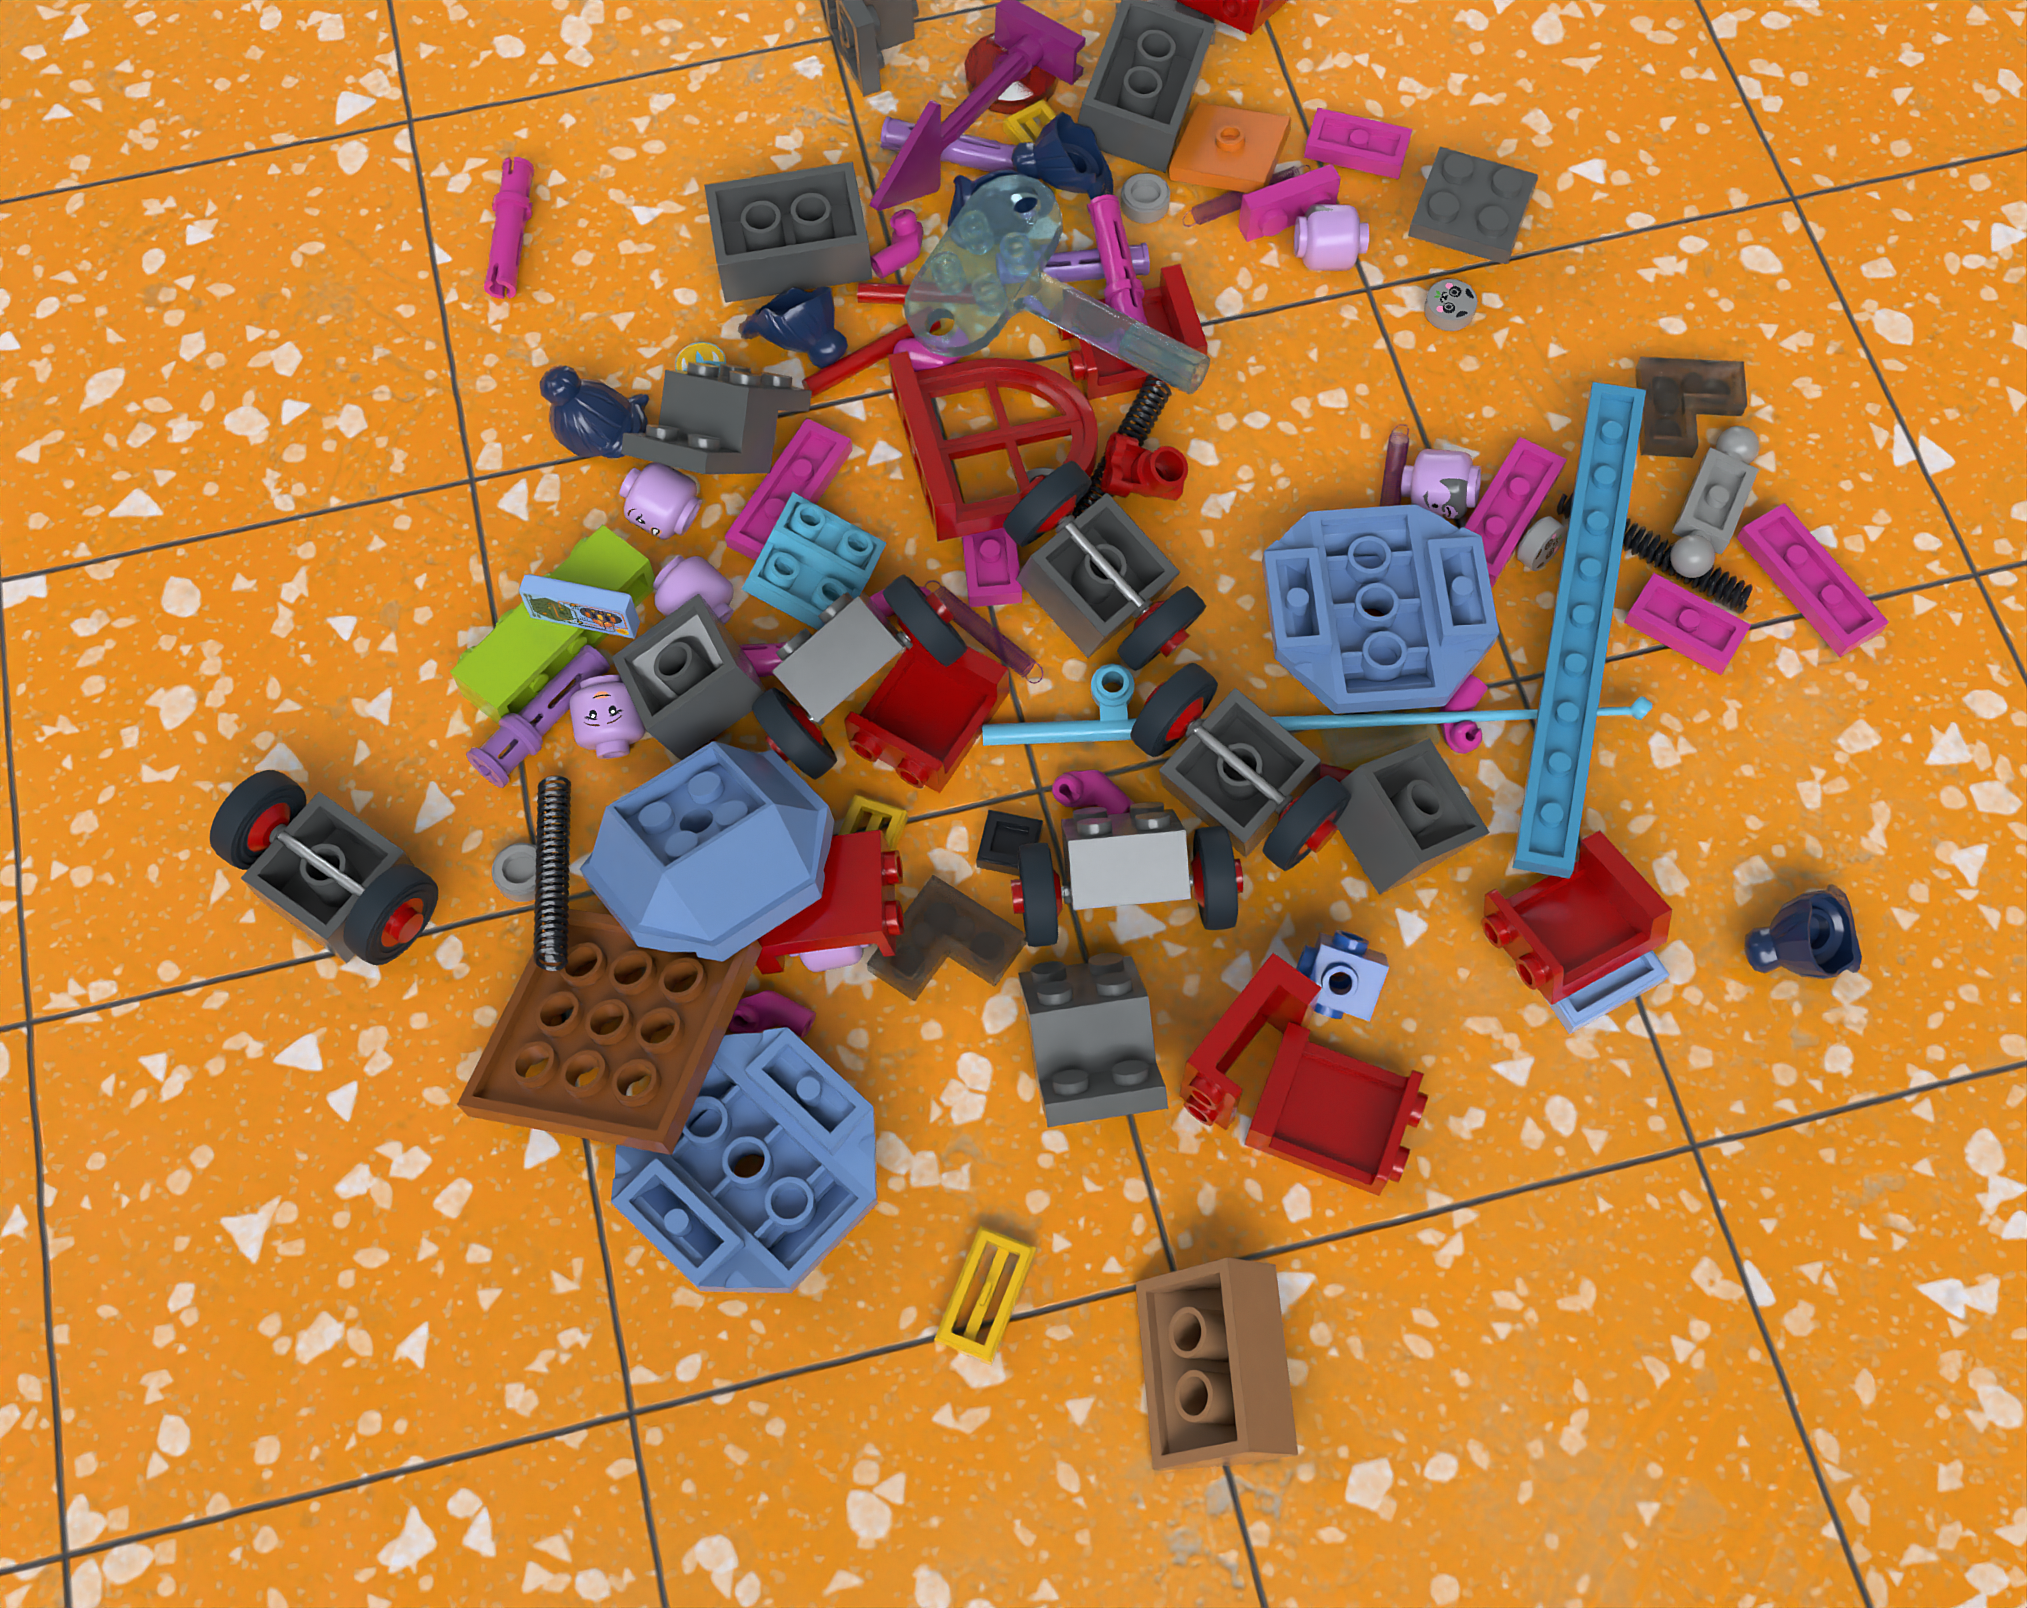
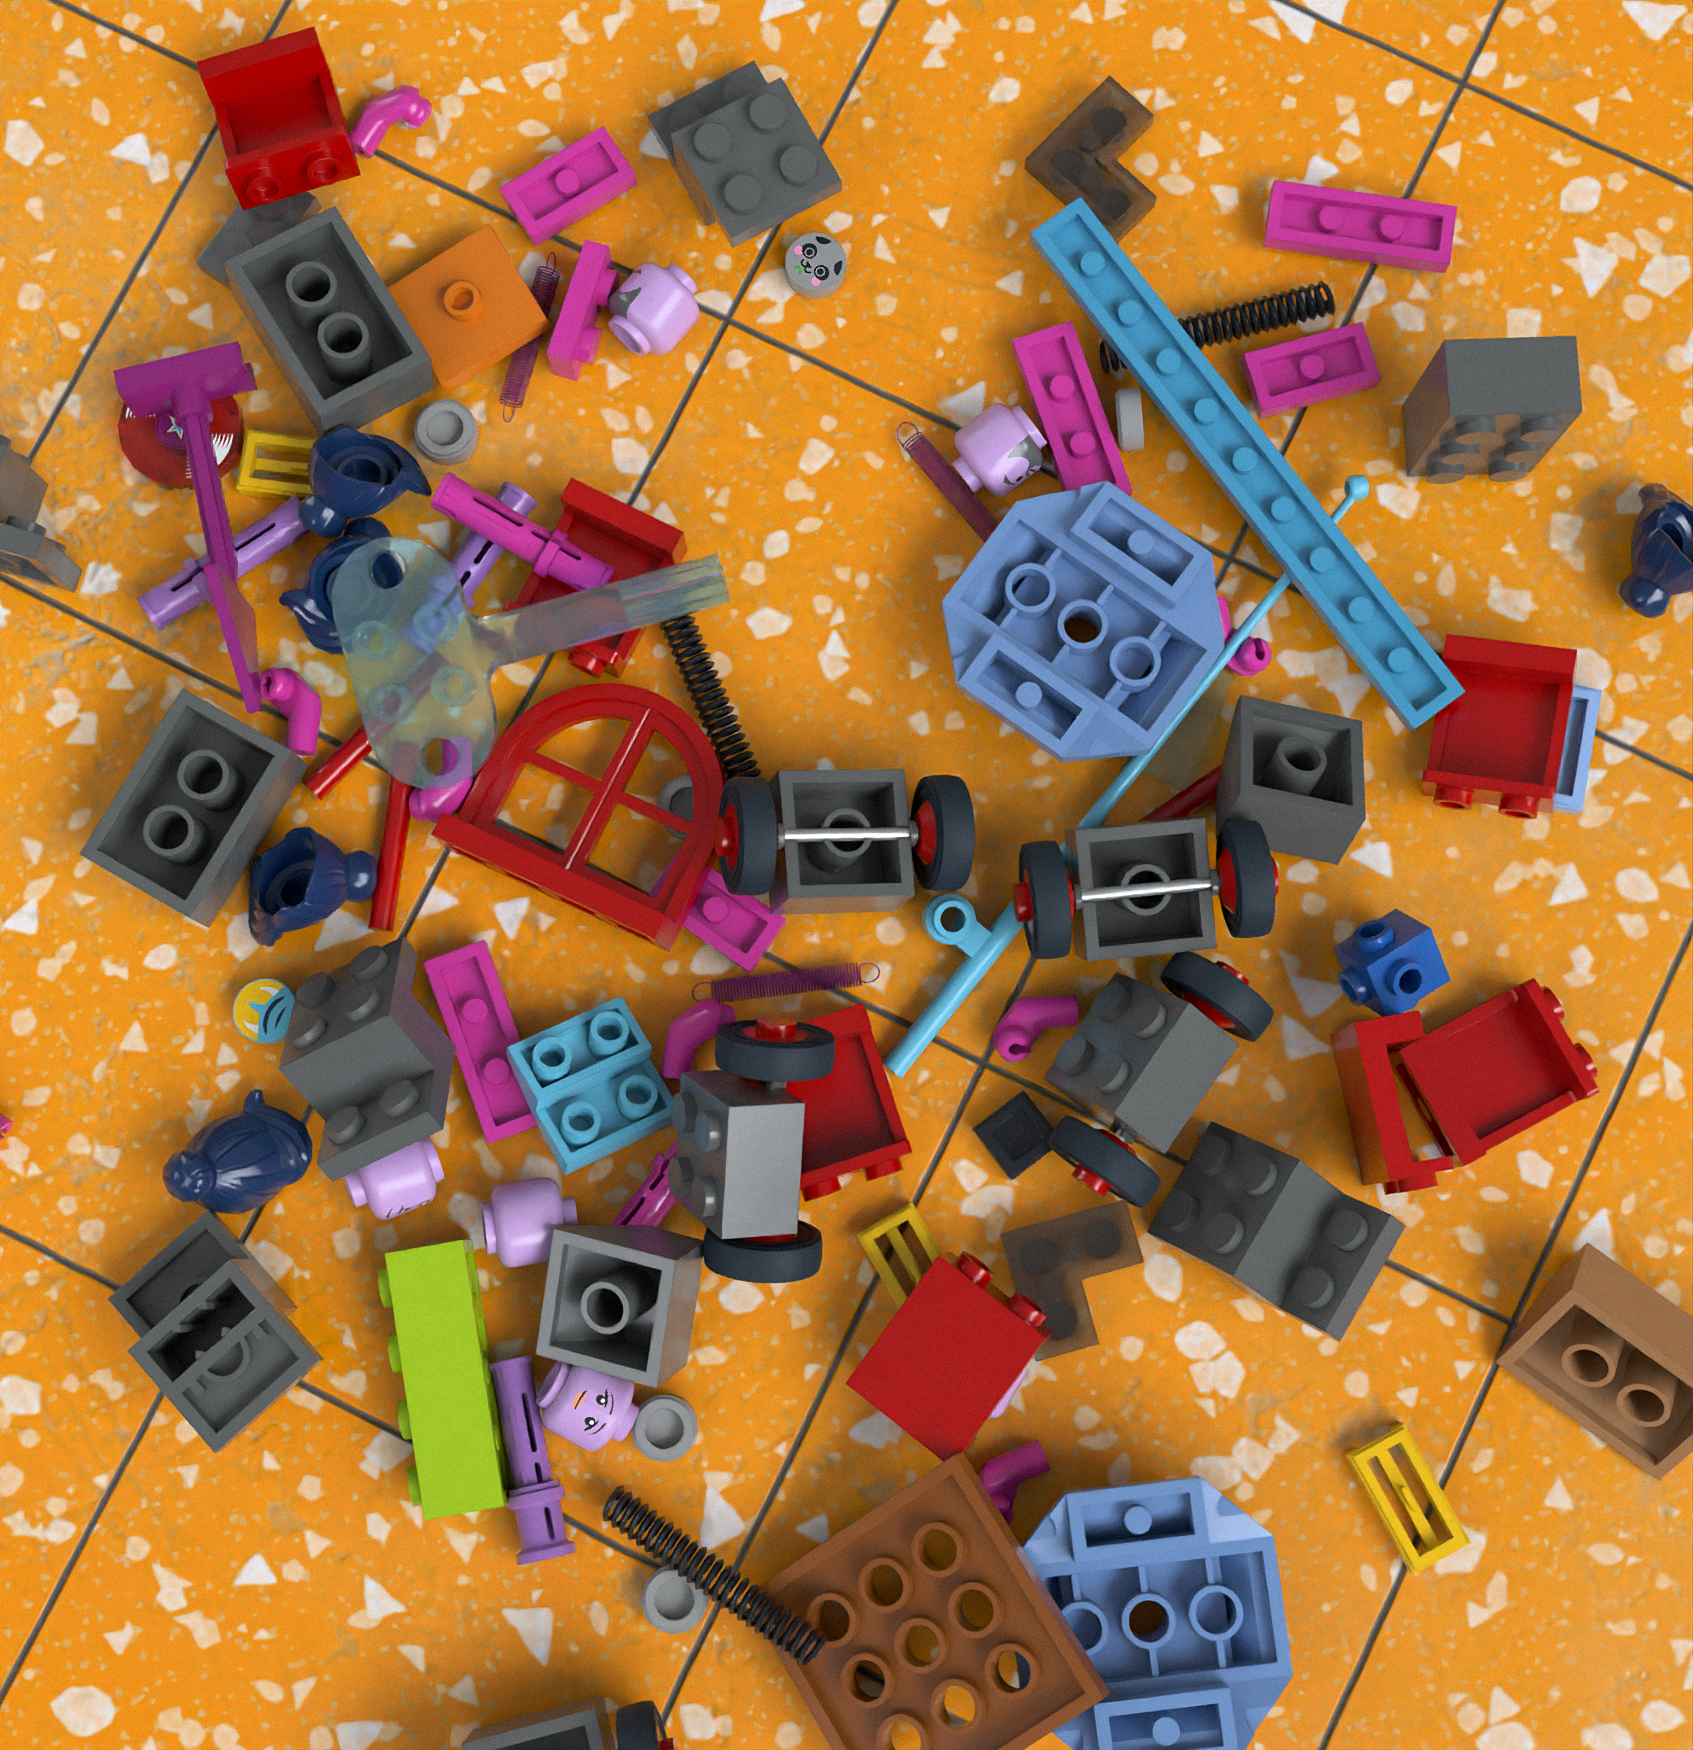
camera: 50 degrees left, 15 degrees up
light blue tile [519,574,640,639] -> none
medium blue piece [580,741,835,962] -> none
red plate [1101,432,1188,501] -> none
light grey plate [1670,426,1760,578] -> none
none -> dark grey bracket [108,1210,324,1453]
none -> dark pink arm [349,85,432,159]
none -> light grey tile [632,1394,699,1462]
none -> dark grey brick [1402,336,1582,484]

